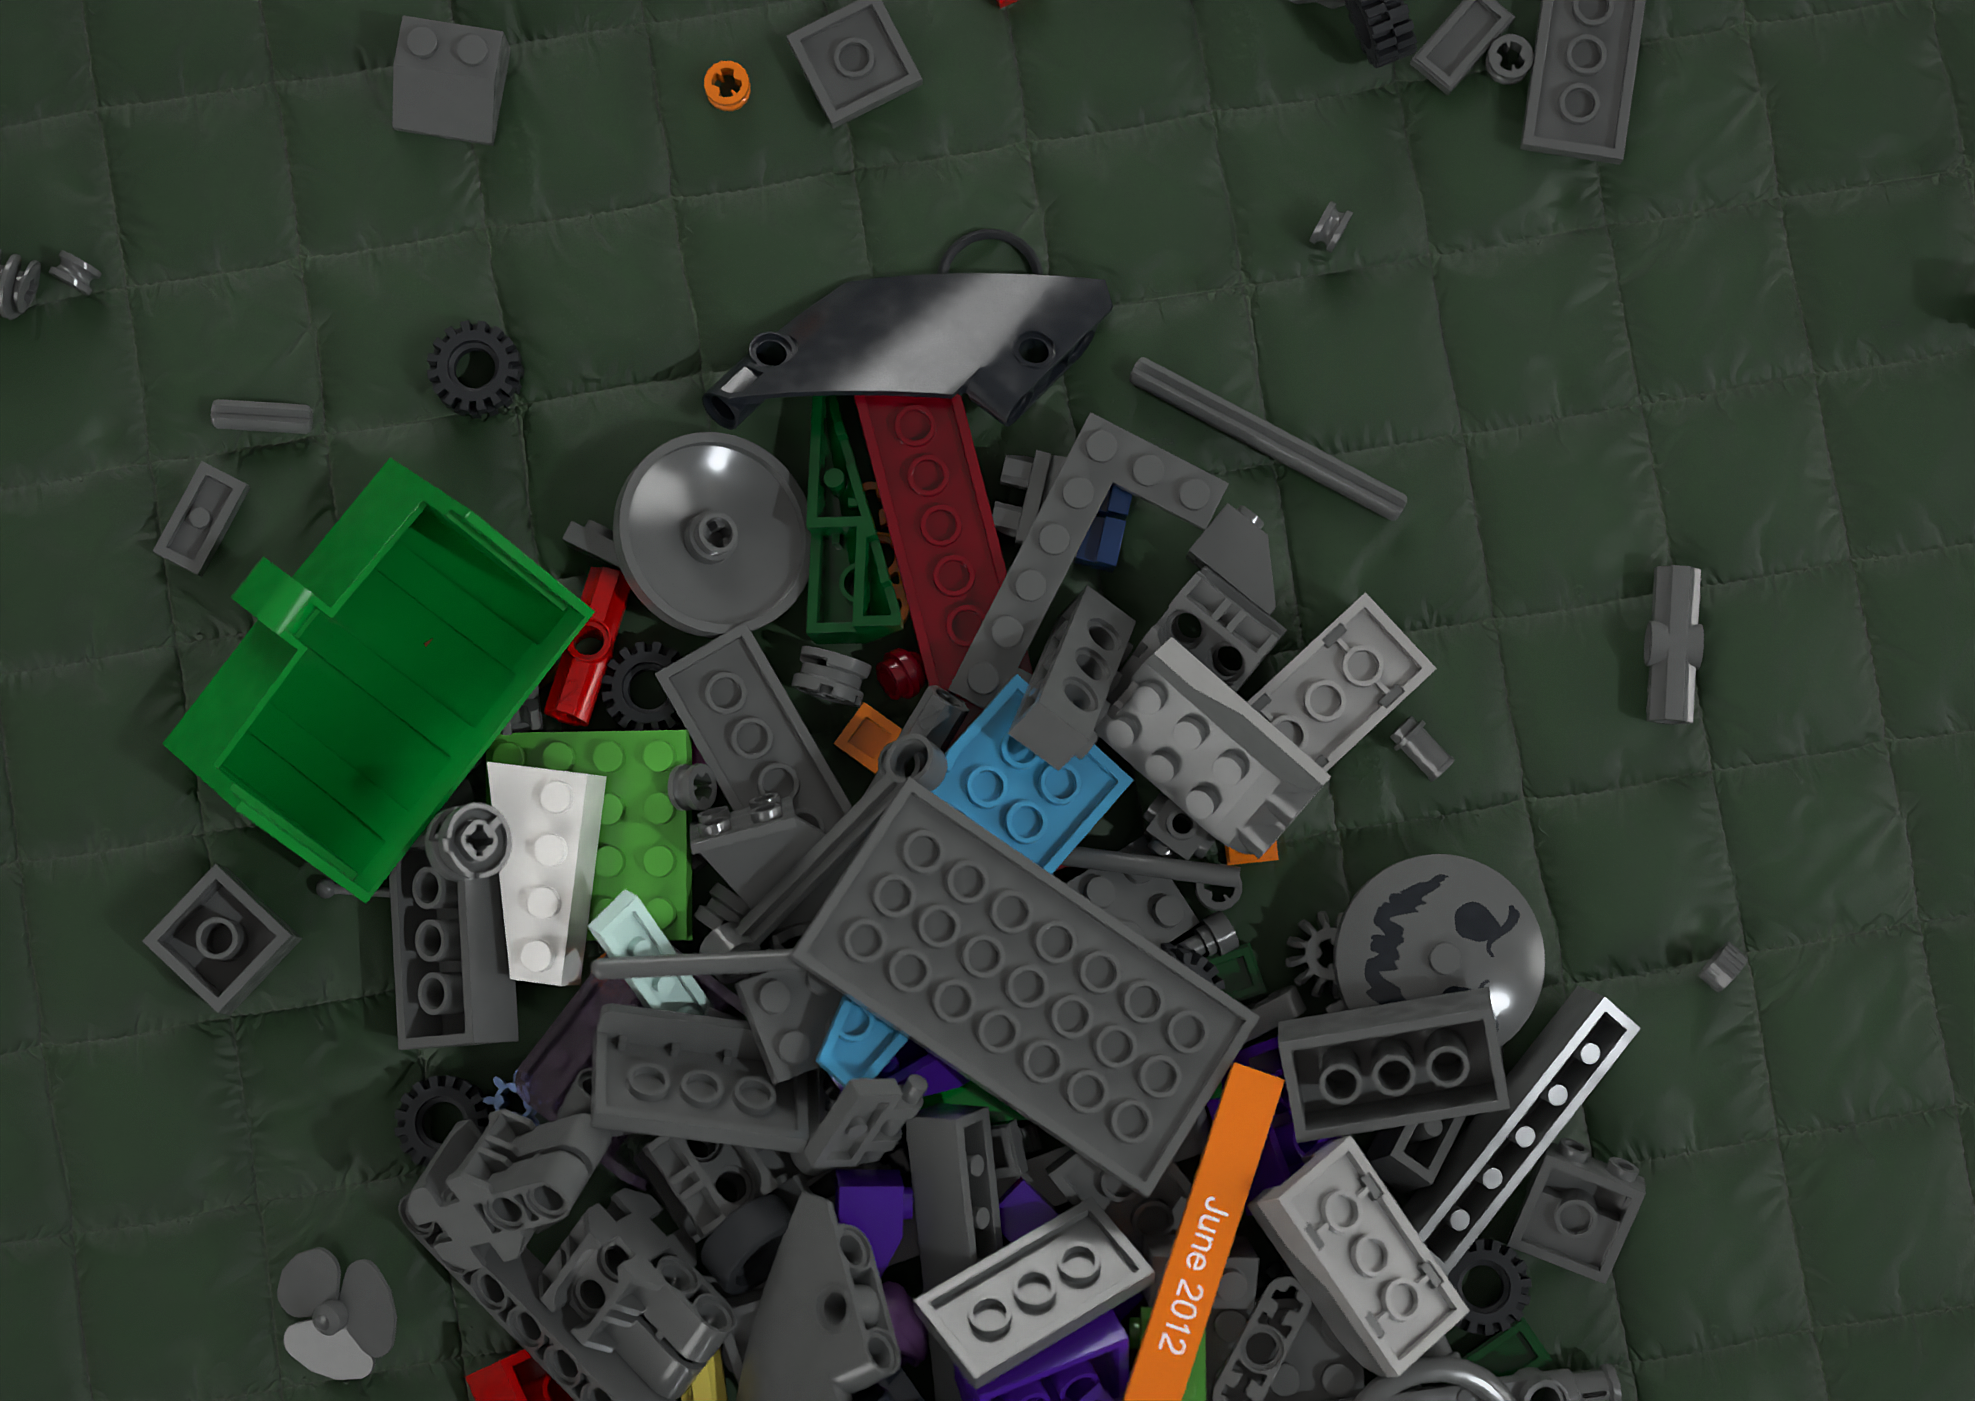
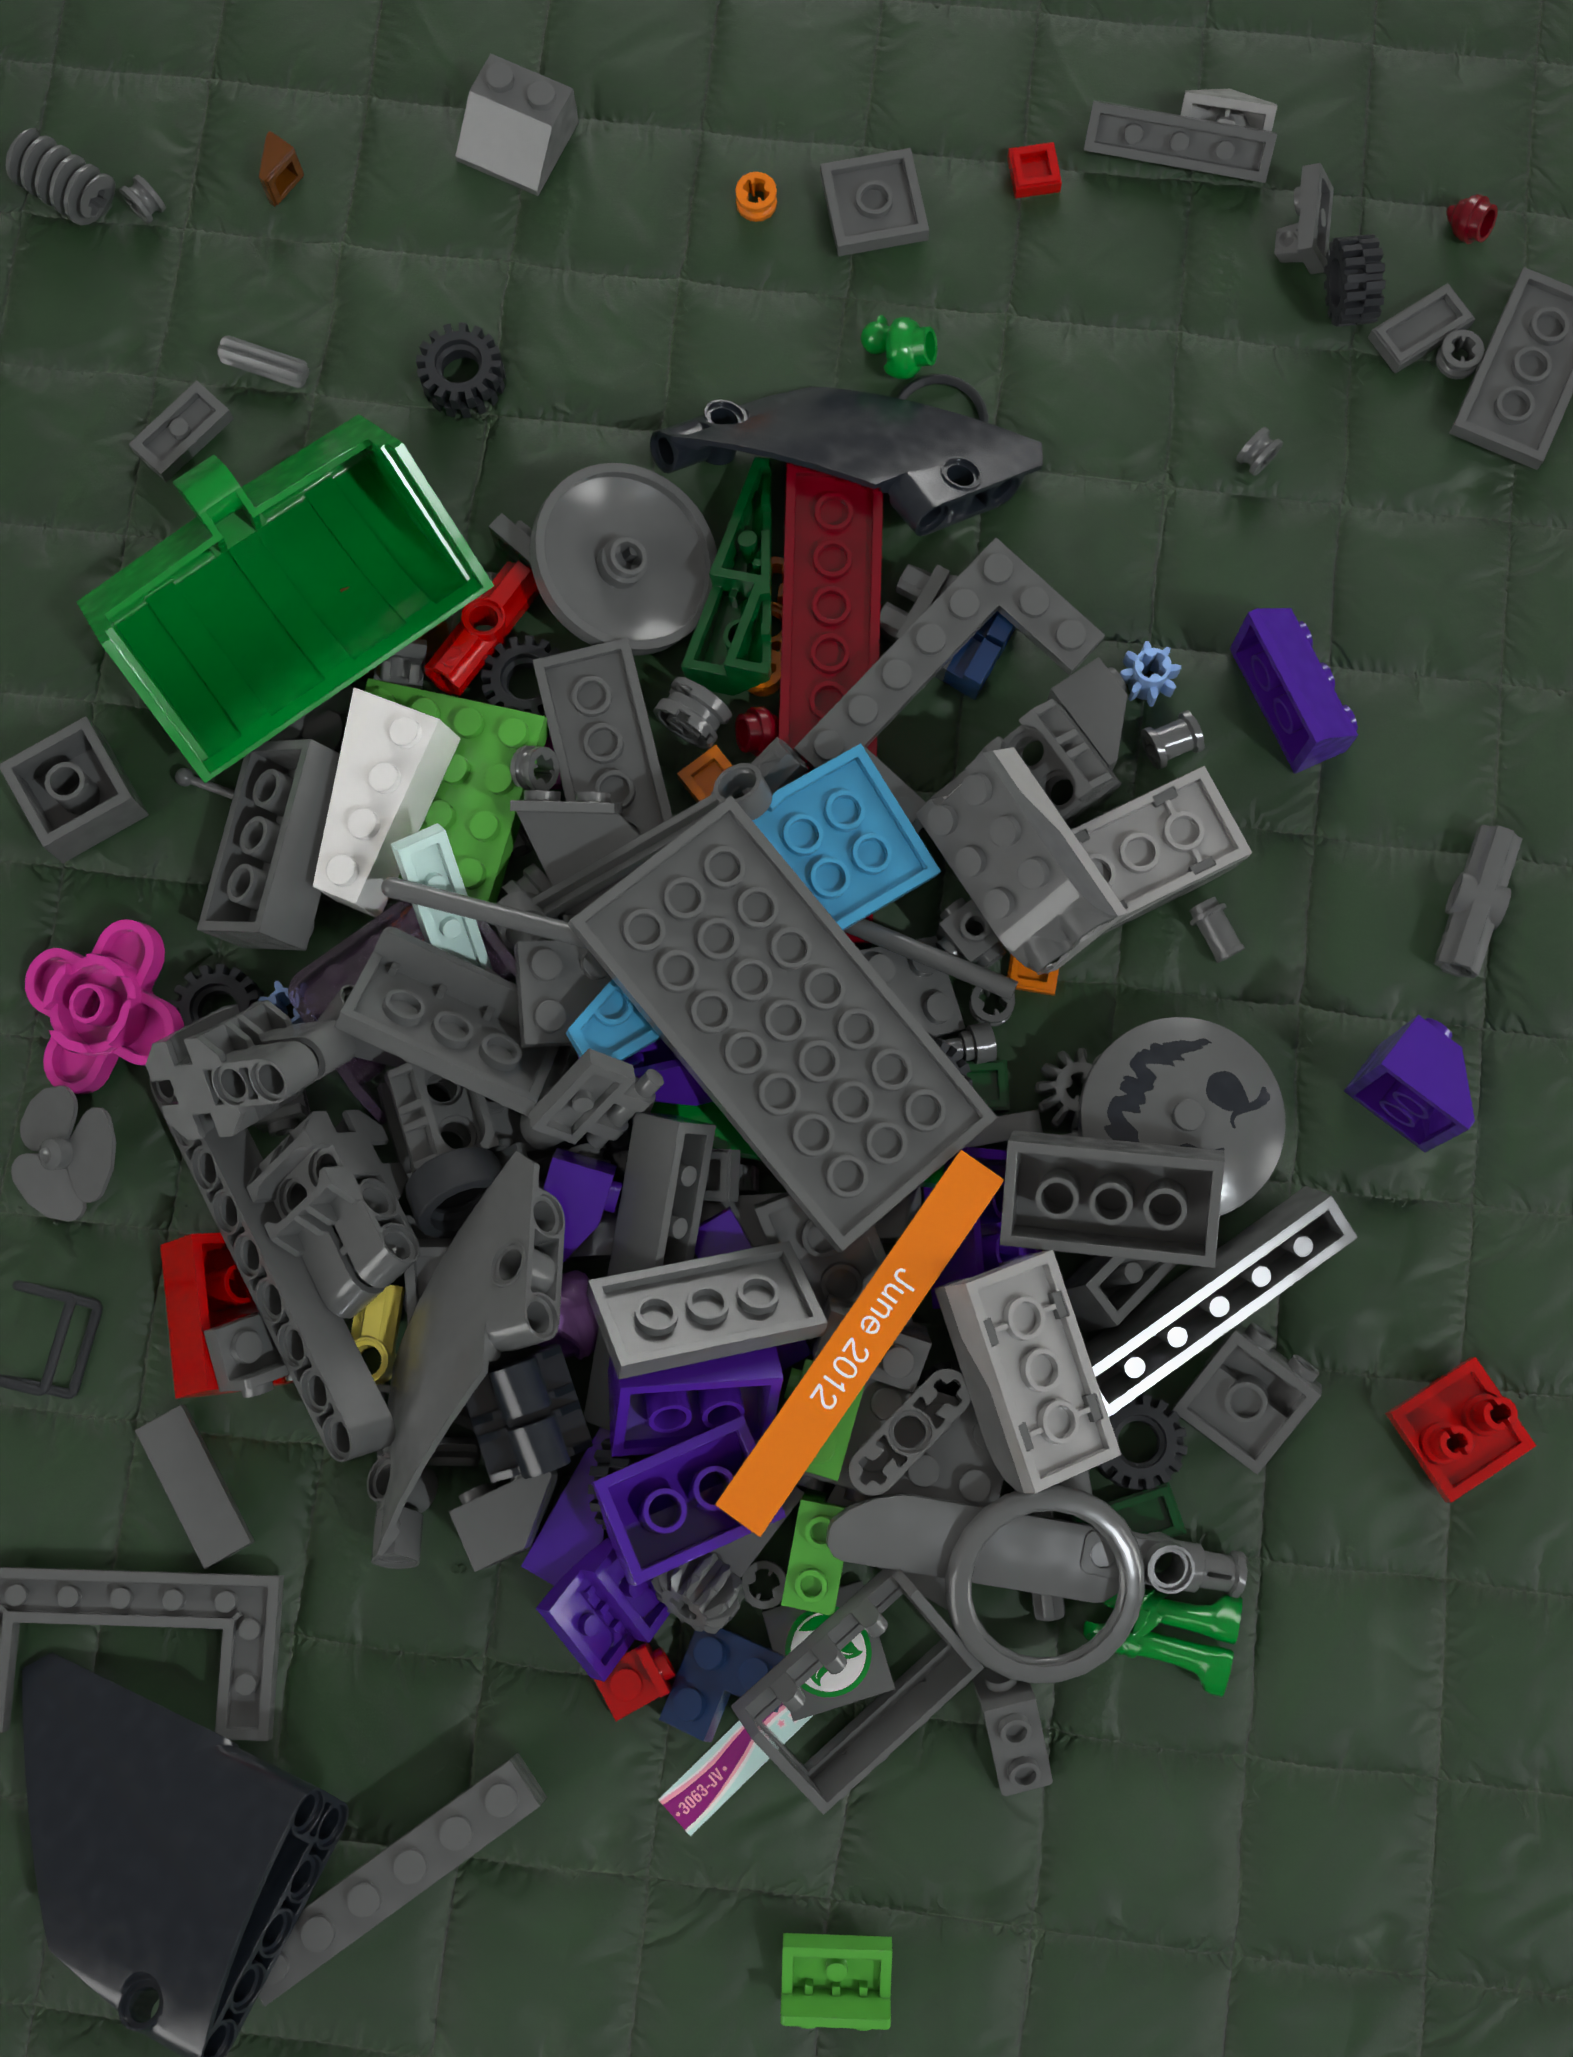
camera: 20 degrees right, 5 degrees down
dark grey wheel [425,803,512,882] -> none
dark grey brick [1008,585,1136,771] -> none
dark grey axle [1129,357,1408,521] -> none
dark grey axle [1698,941,1748,992] -> none
none -> dark pink plant [25,919,184,1094]
none -> reddish brown slope [259,131,304,207]
none -> green animal [860,315,937,380]
none -> light blue gear [1120,641,1181,707]
none -> dark grey bush [1141,710,1205,770]
none -> dark purple slope [1230,608,1358,774]
none -> dark purple slope [1344,1015,1475,1153]
none -> red plate [1385,1357,1537,1503]

